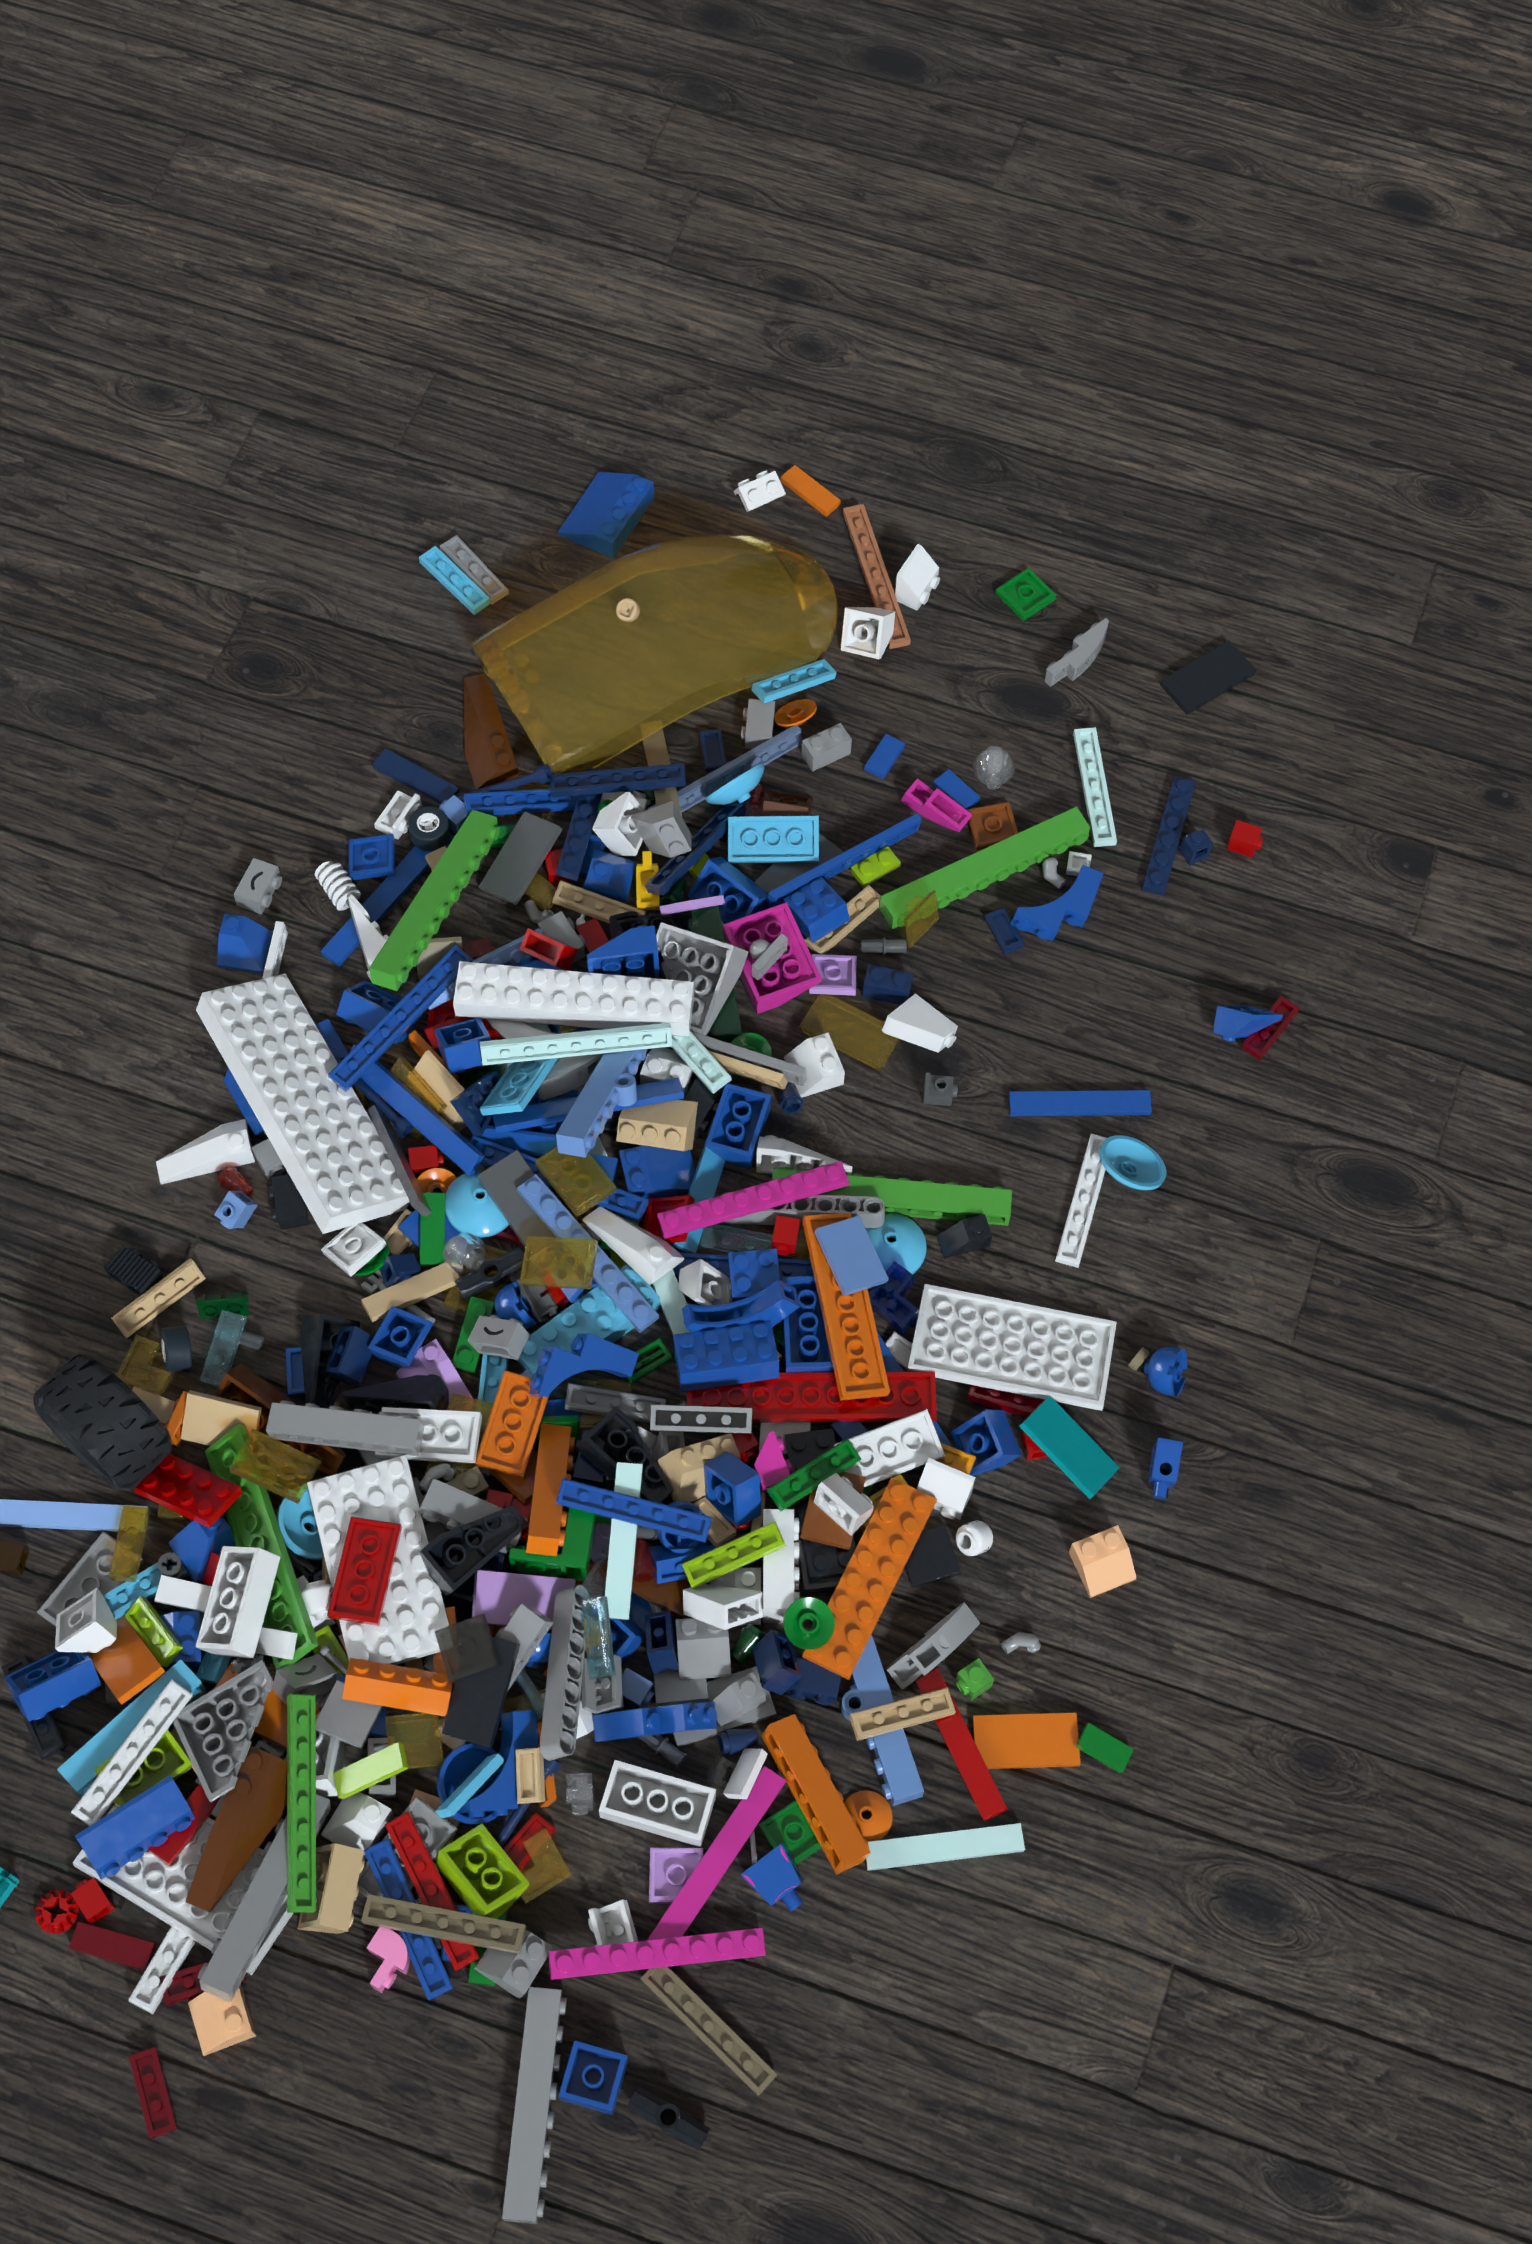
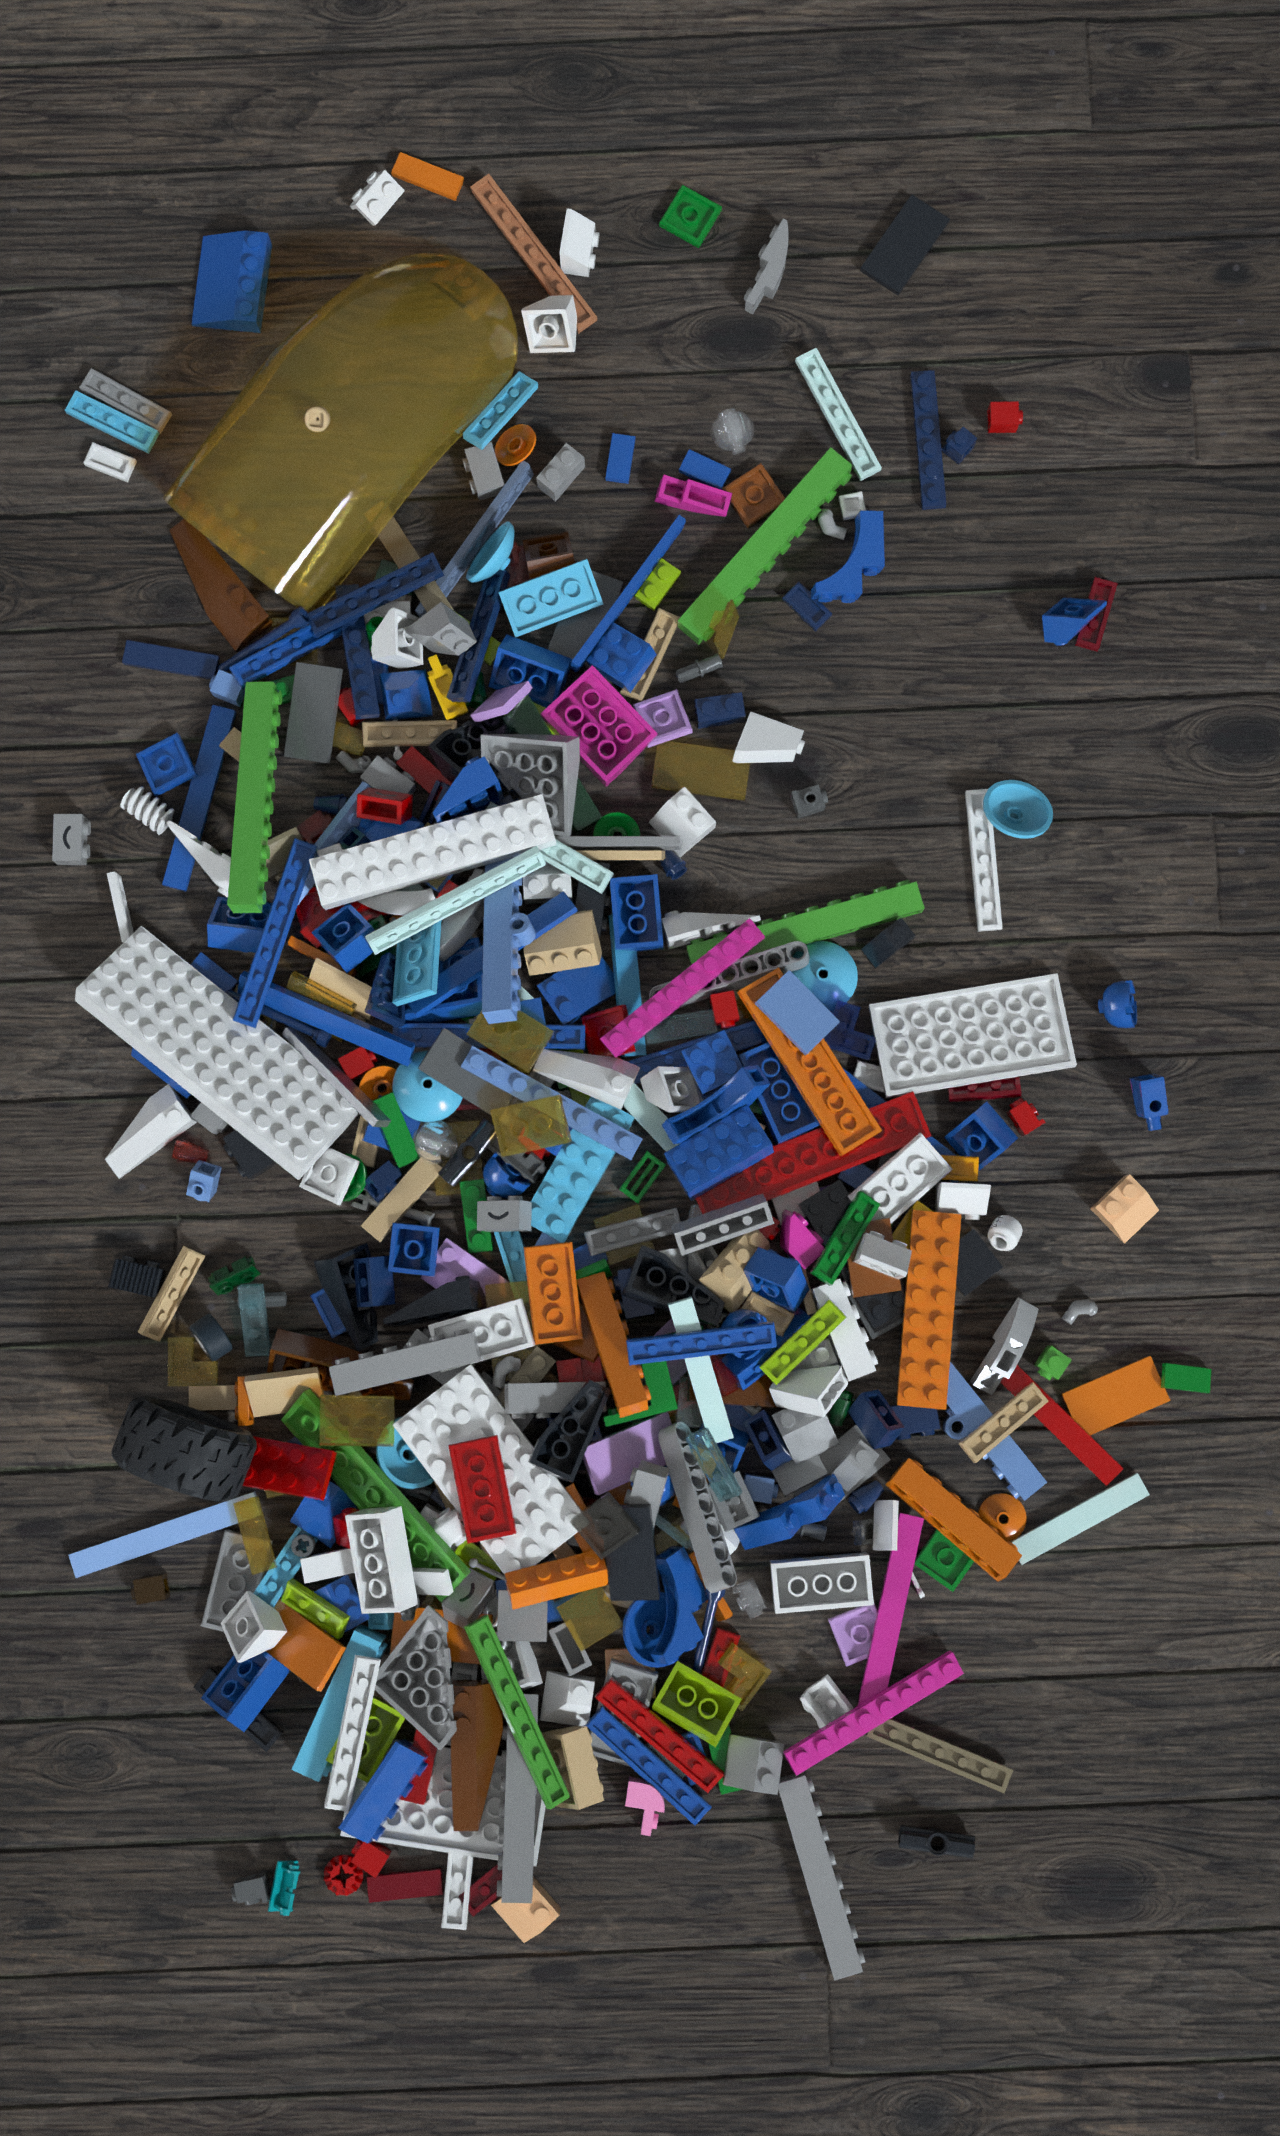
camera: 15 degrees left, 20 degrees up
dark red plate [128,2047,178,2139] -> none
blue slope [217,914,273,974] -> none
lime tile [333,1742,408,1799] -> none
dark tan plate [361,1894,526,1954] -> none
white bracket [374,791,422,840] -> none
black wheel [408,806,450,851] -> none
medium azure tile [435,1753,504,1818] -> none
tan tile [515,1748,545,1804] -> none
blue arch [529,1333,639,1398] -> none
blue brick [559,2040,628,2115] -> none
dark blue tile [699,729,727,773] -> none
blue torso [741,1842,804,1912] -> none
light grey tile [749,933,788,980] -> none
green dish [783,1597,835,1650] -> none
blue tile [1009,1090,1152,1116] -> none
teal tile [1019,1396,1120,1499] -> none
dark tan tile [1128,1347,1150,1371] -> none
none -> white tile [83,442,137,482]
none -> dark blue cone [314,794,349,816]

